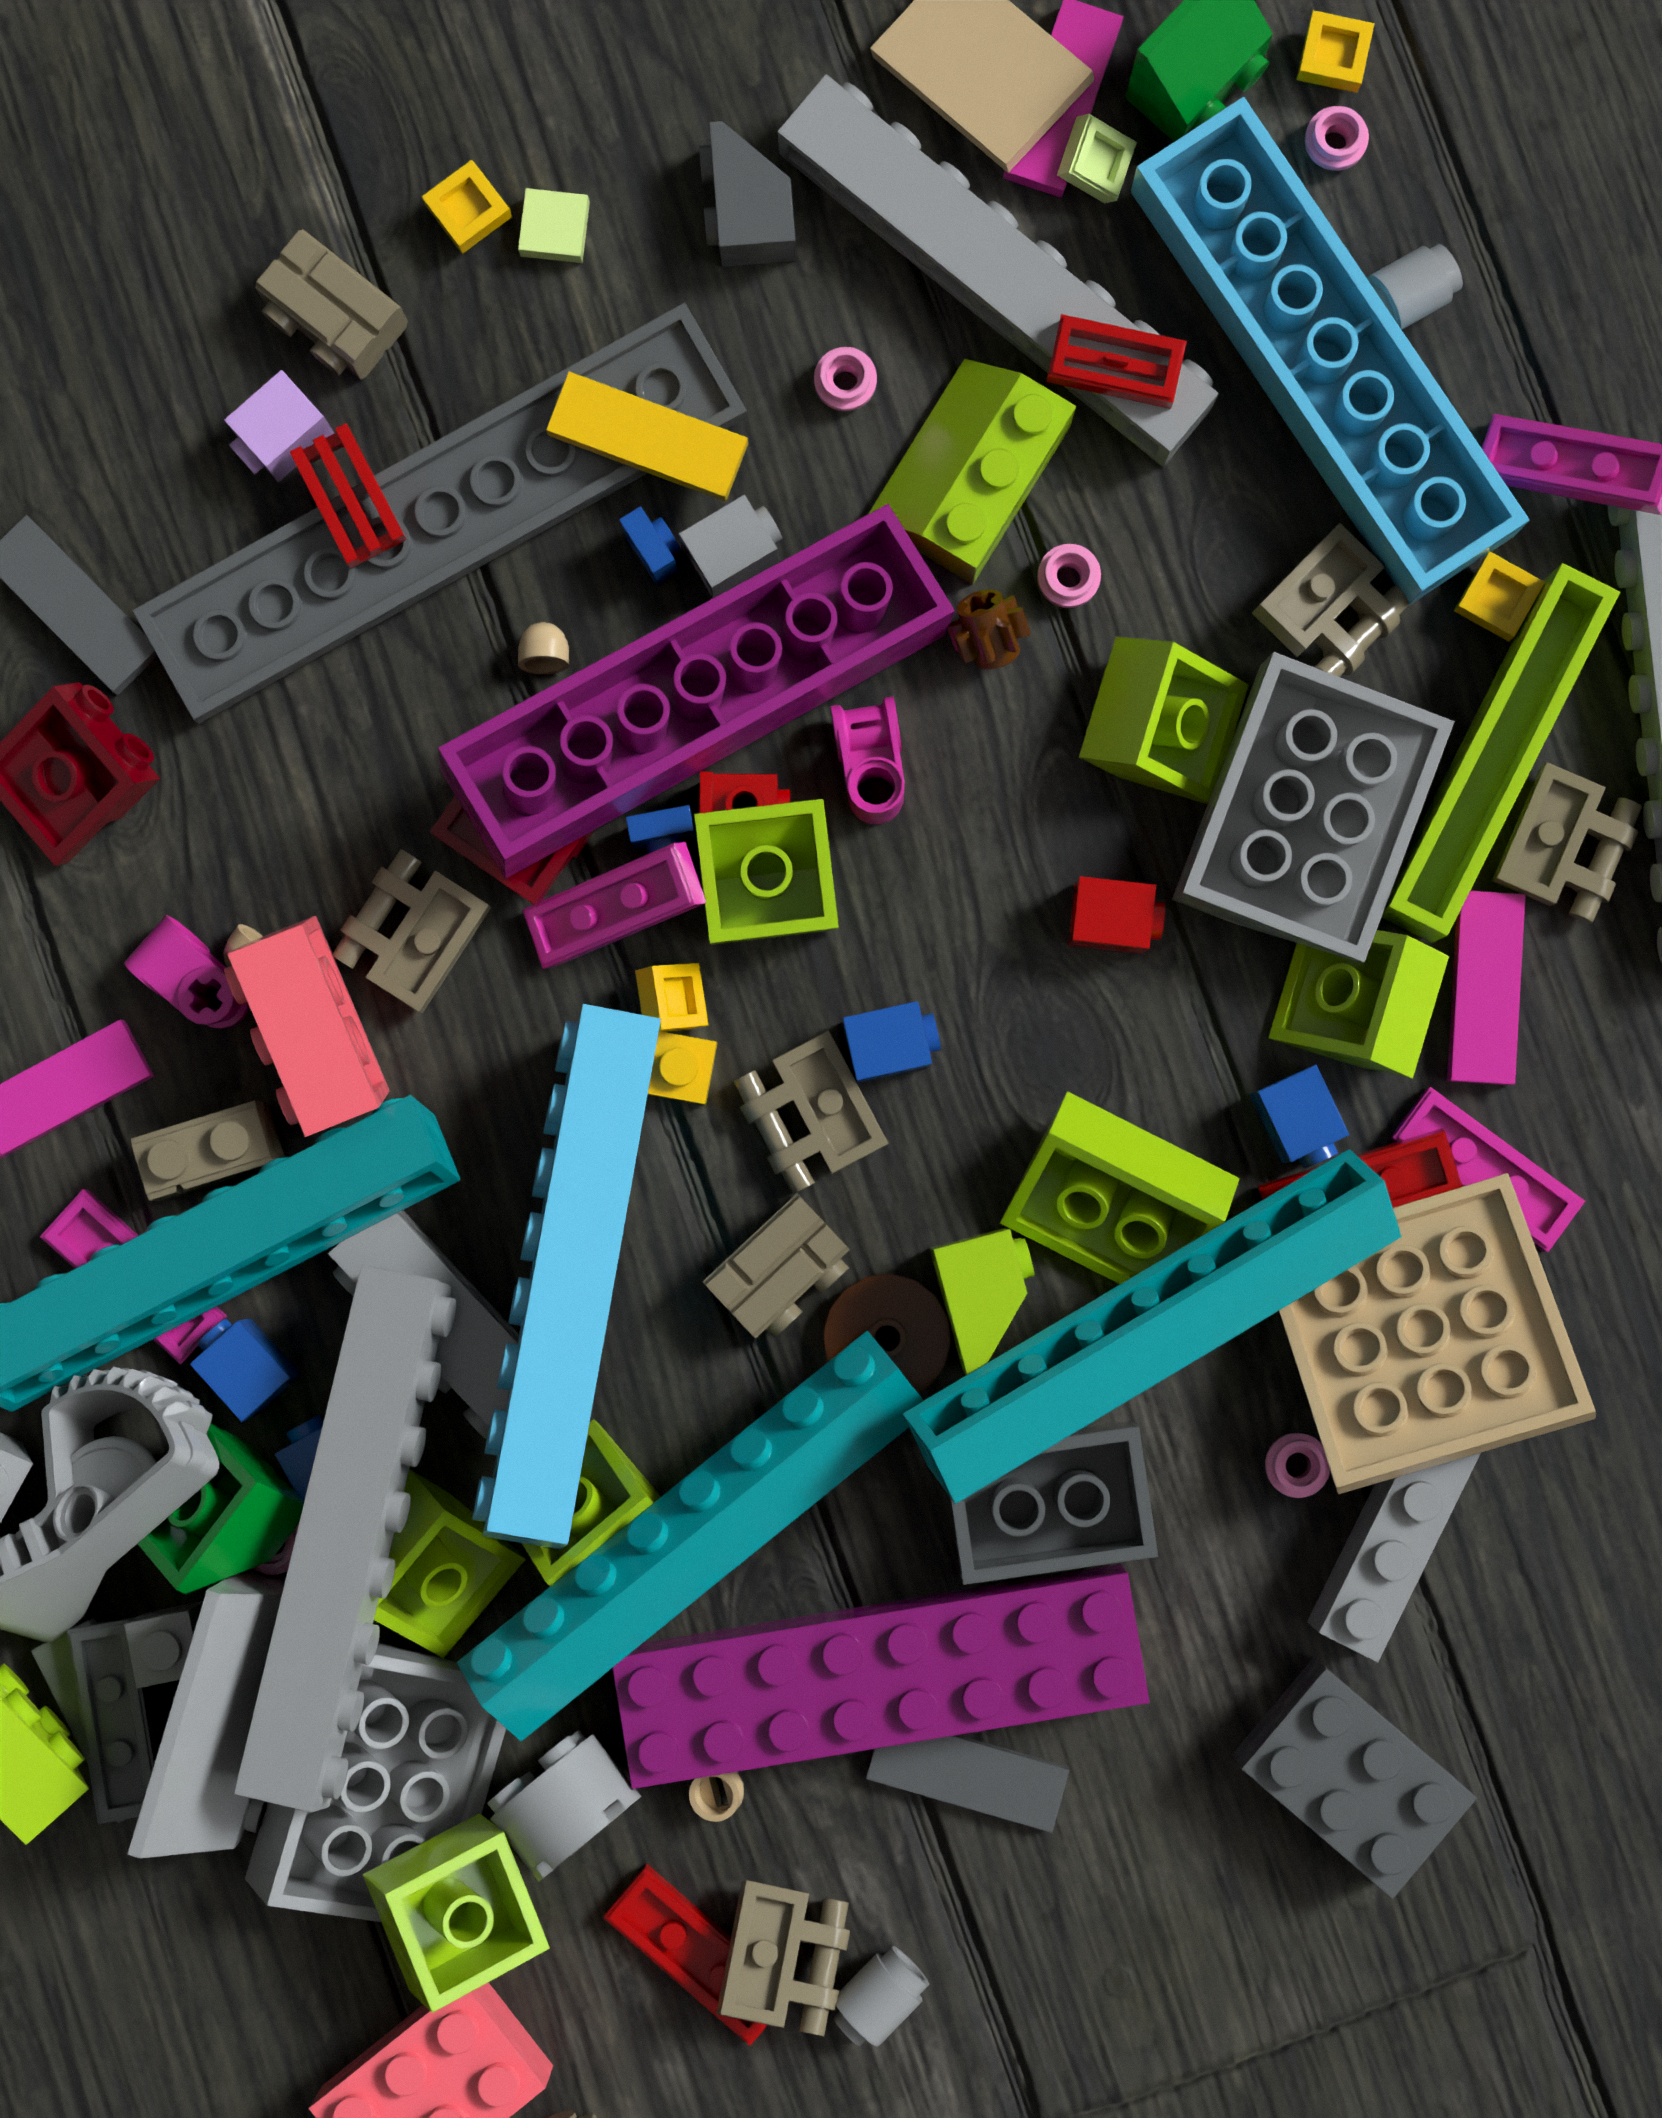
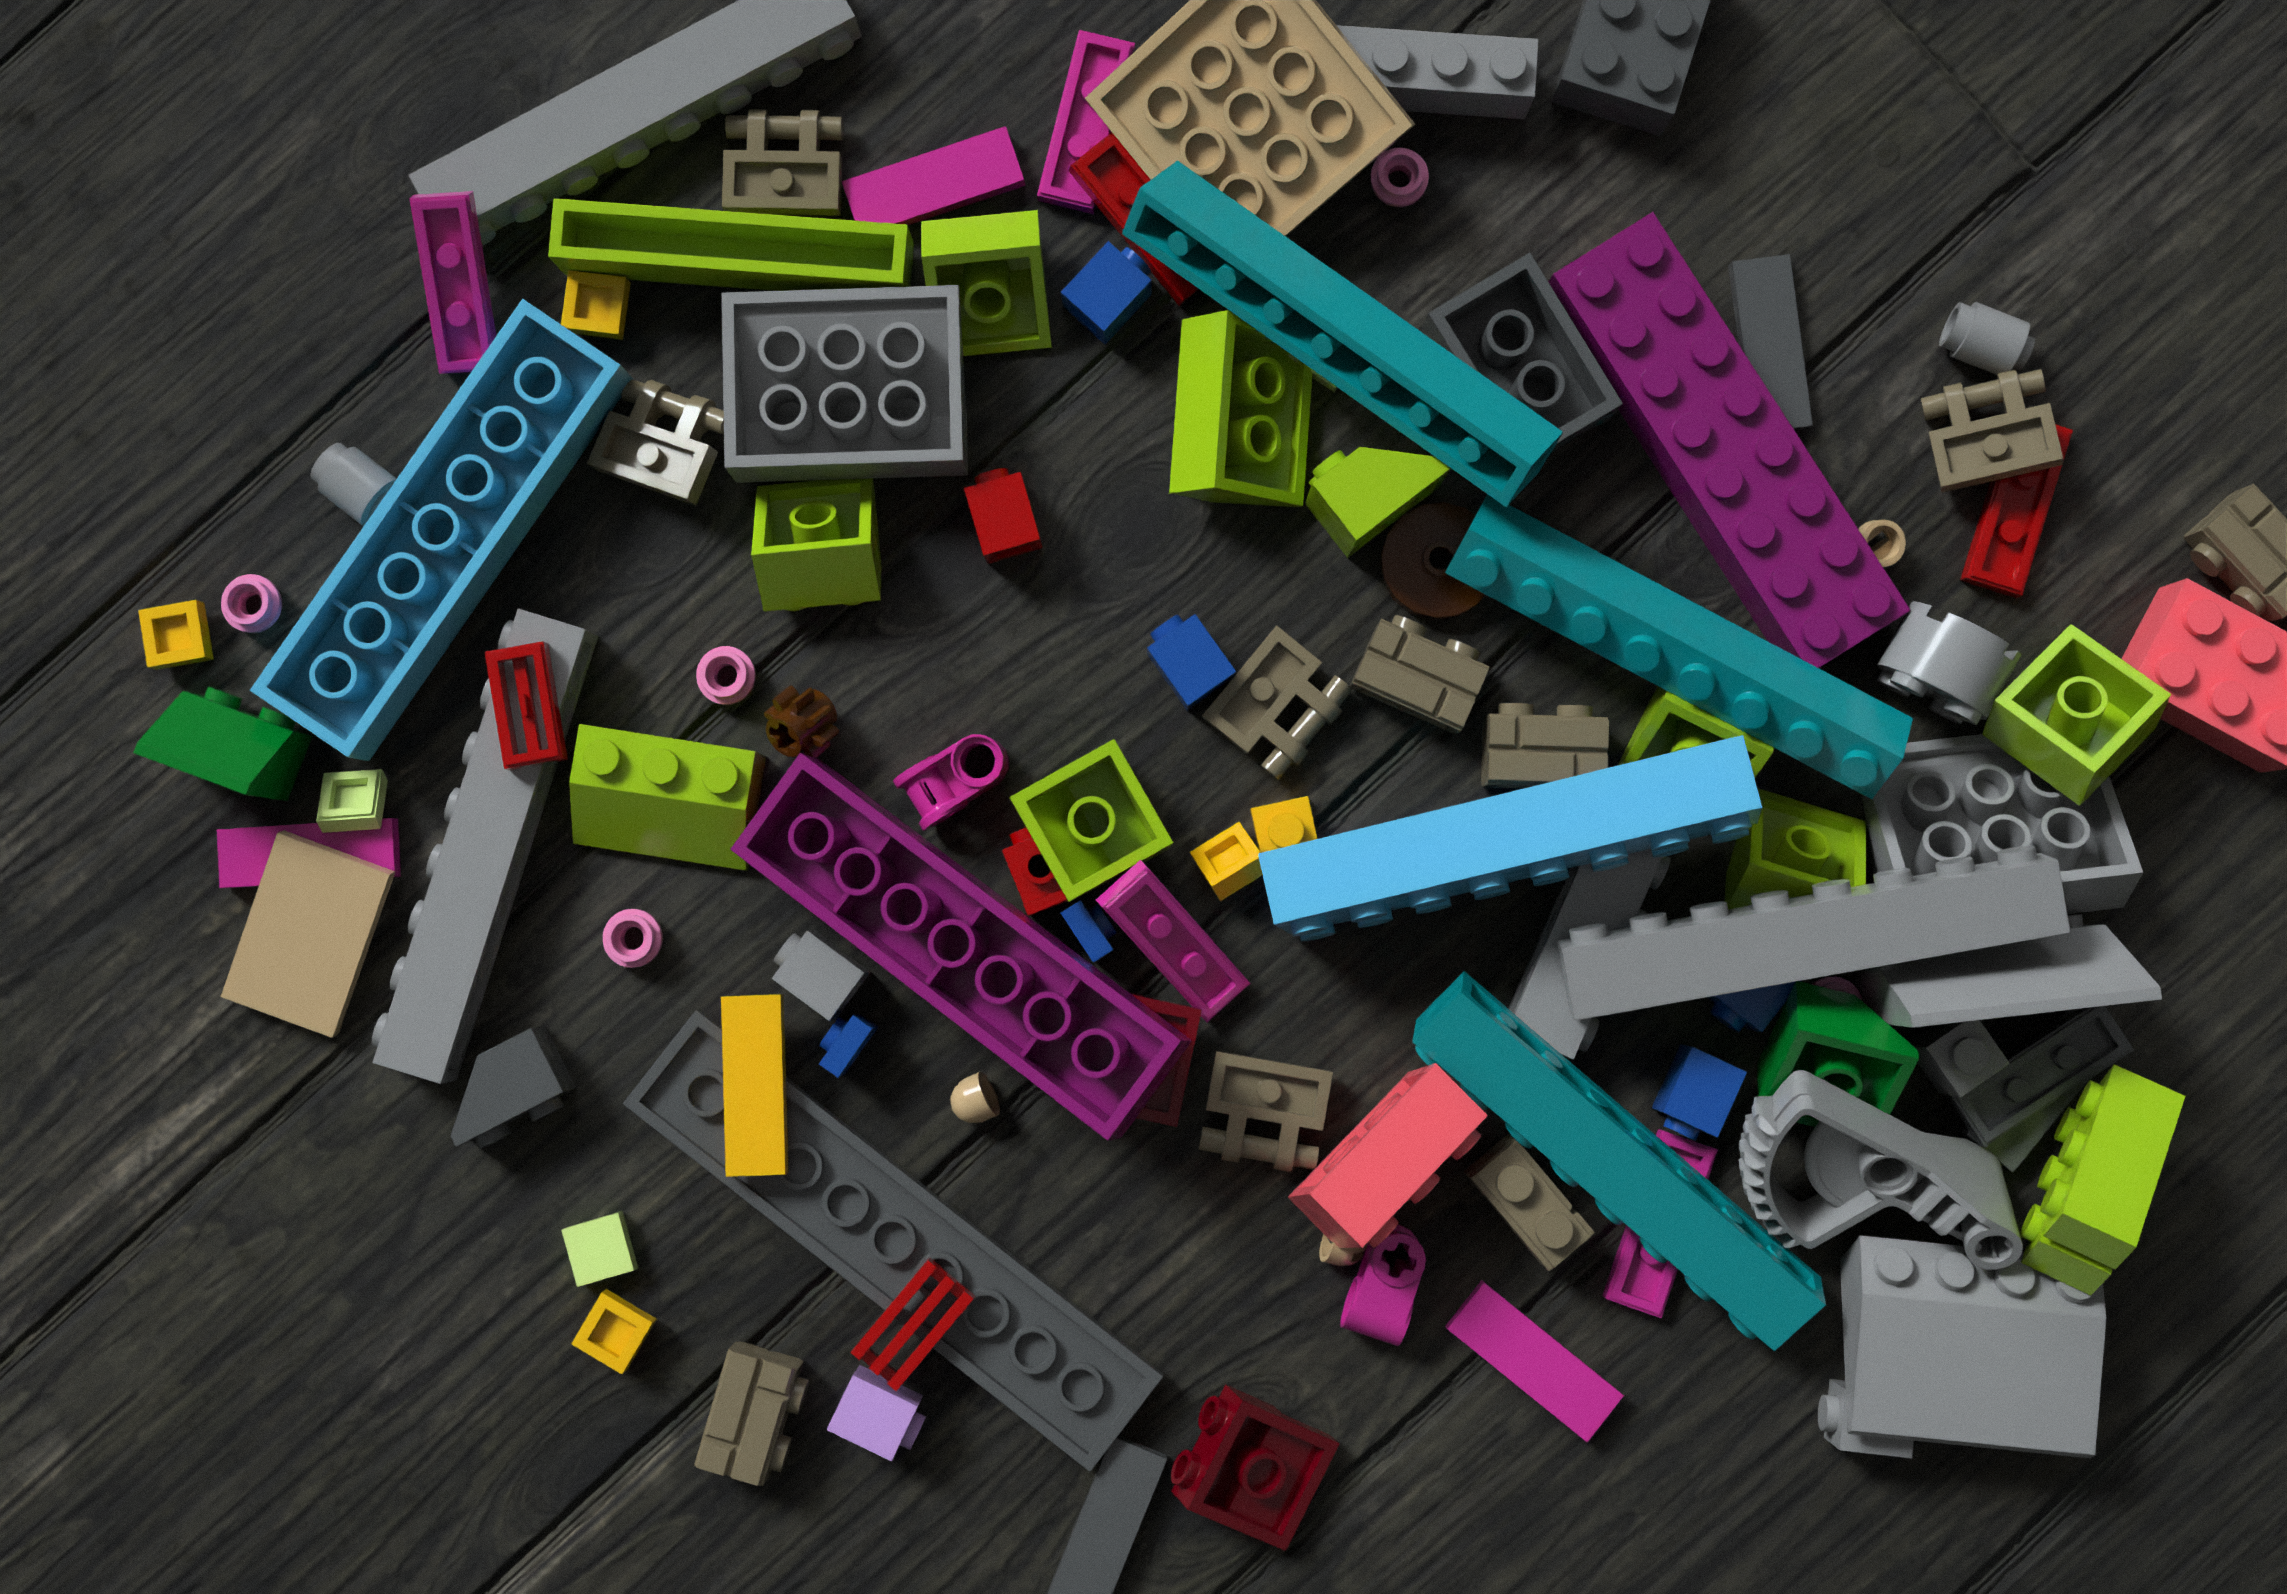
camera: 110 degrees left, 0 degrees up
none -> dark tan brick [1481,703,1609,788]

